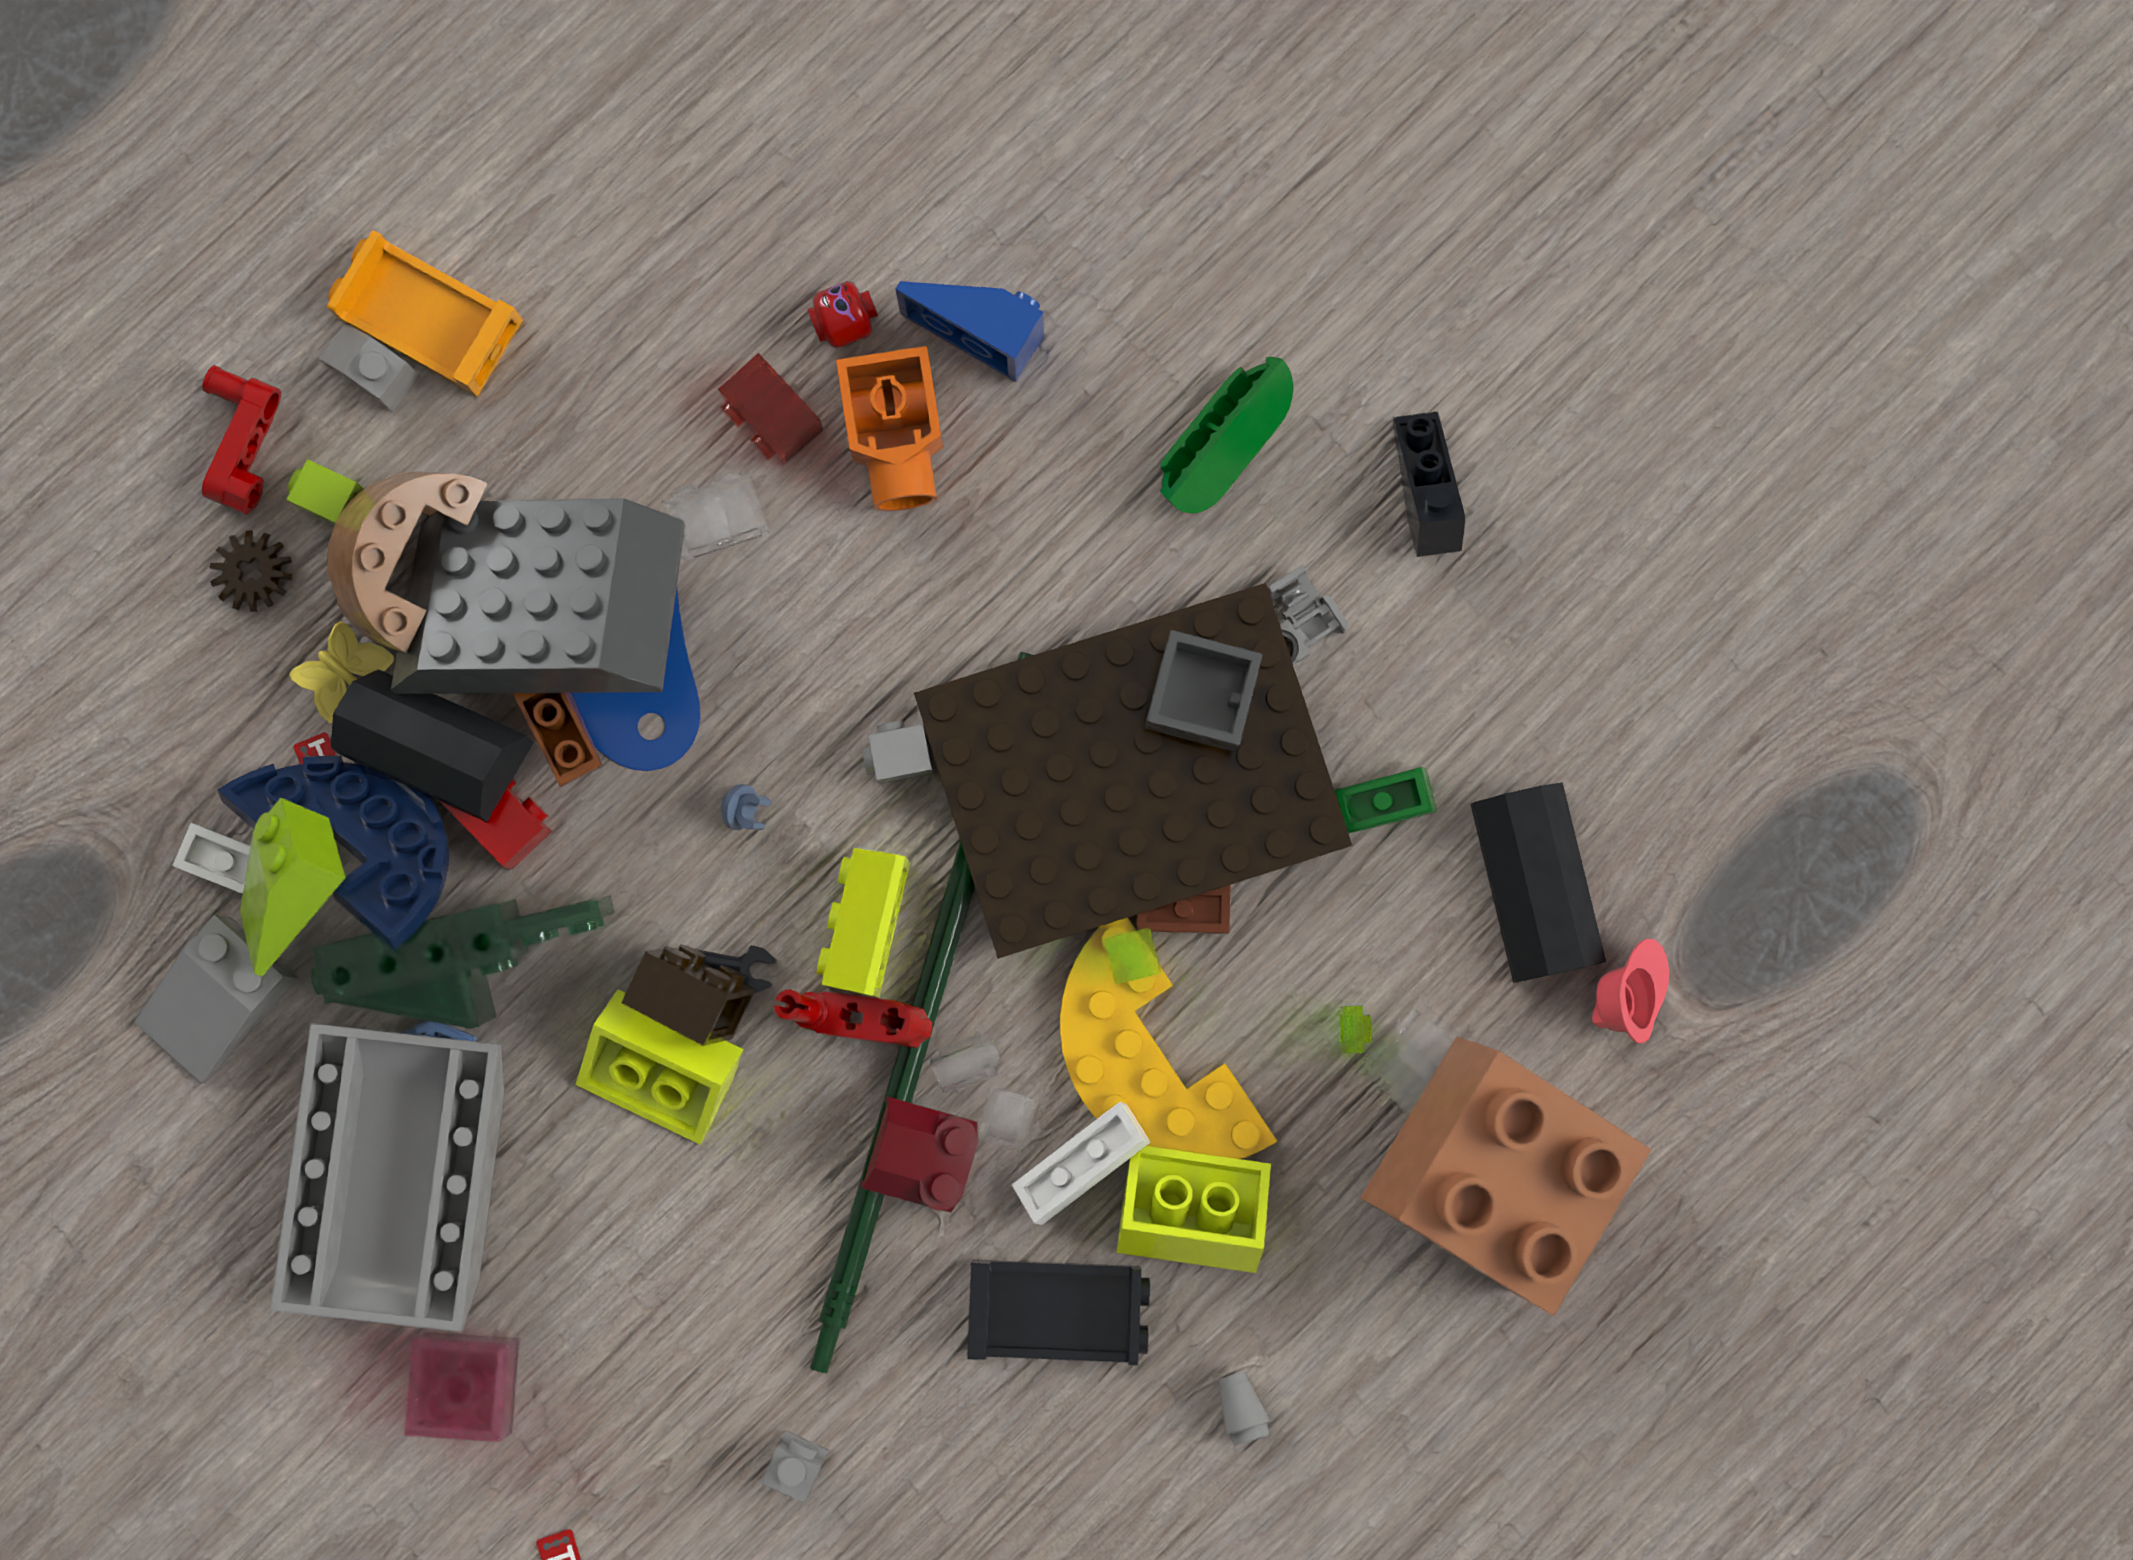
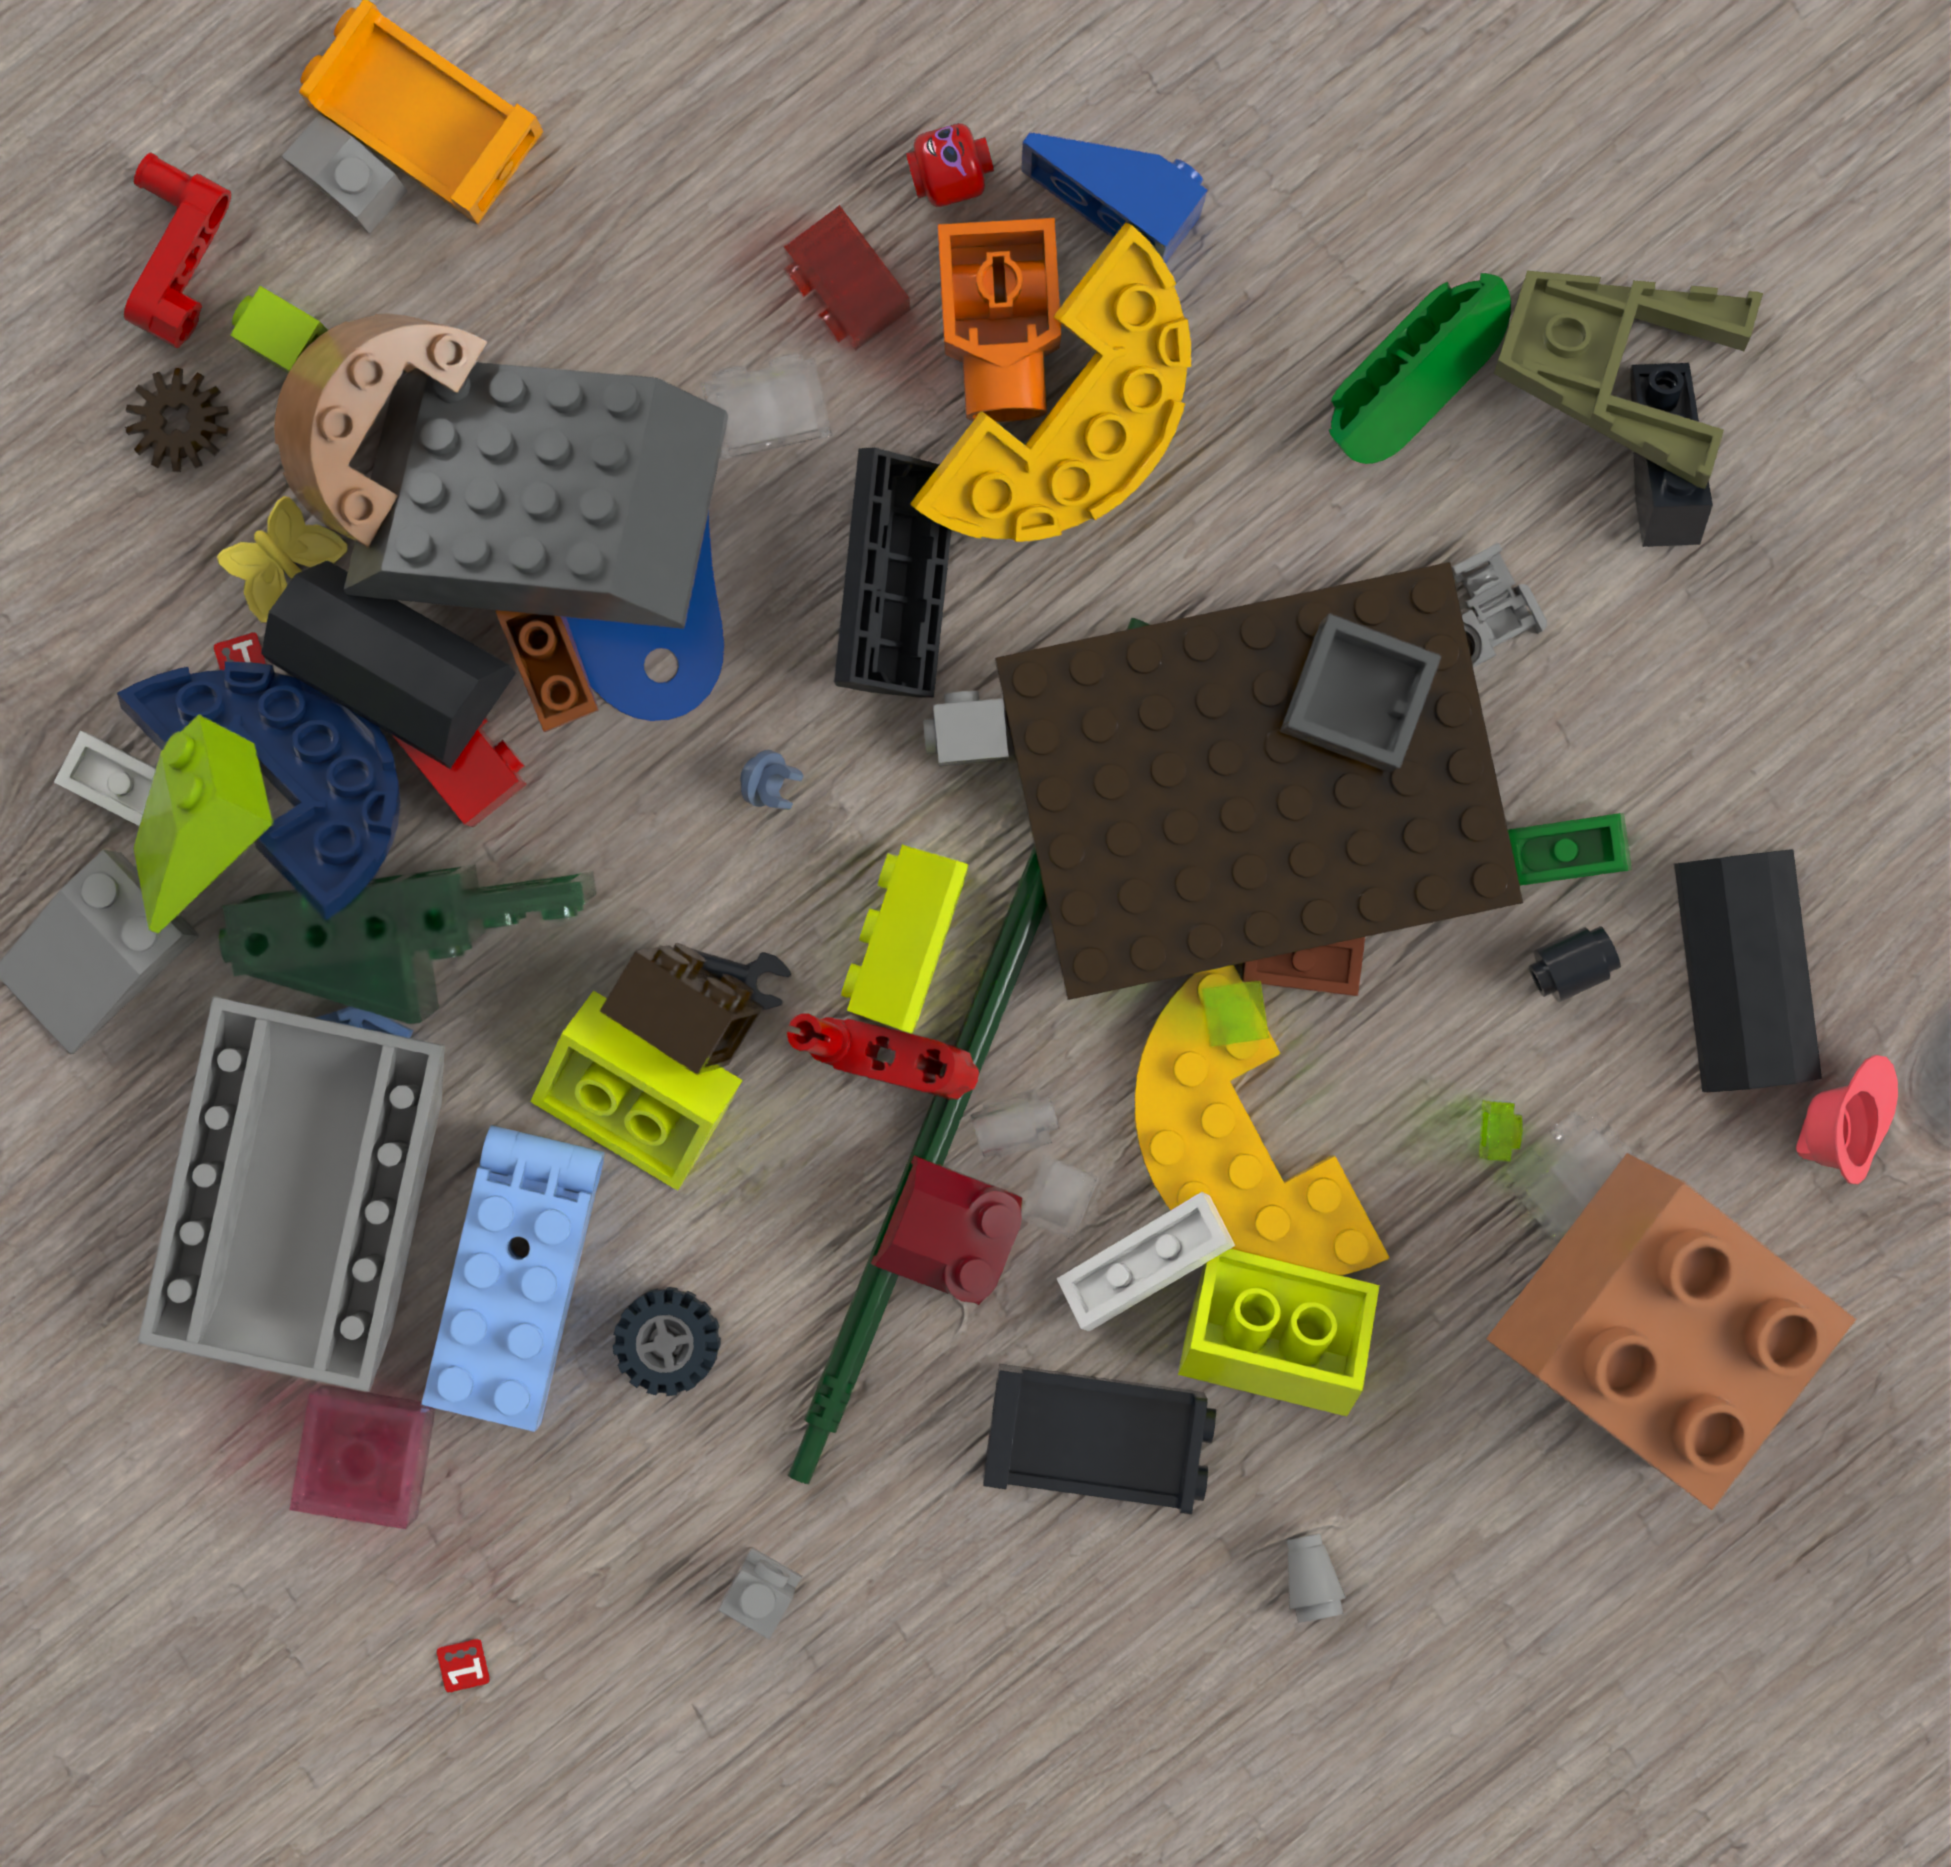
camera: 10 degrees right, 5 degrees up
none -> light blue hinge [421,1125,605,1432]
none -> black wheel [612,1287,721,1396]
none -> black piece [834,447,952,698]
none -> yellow plate [910,222,1191,542]
none -> olive wing [1494,270,1763,489]
none -> black brick [1529,926,1621,1002]

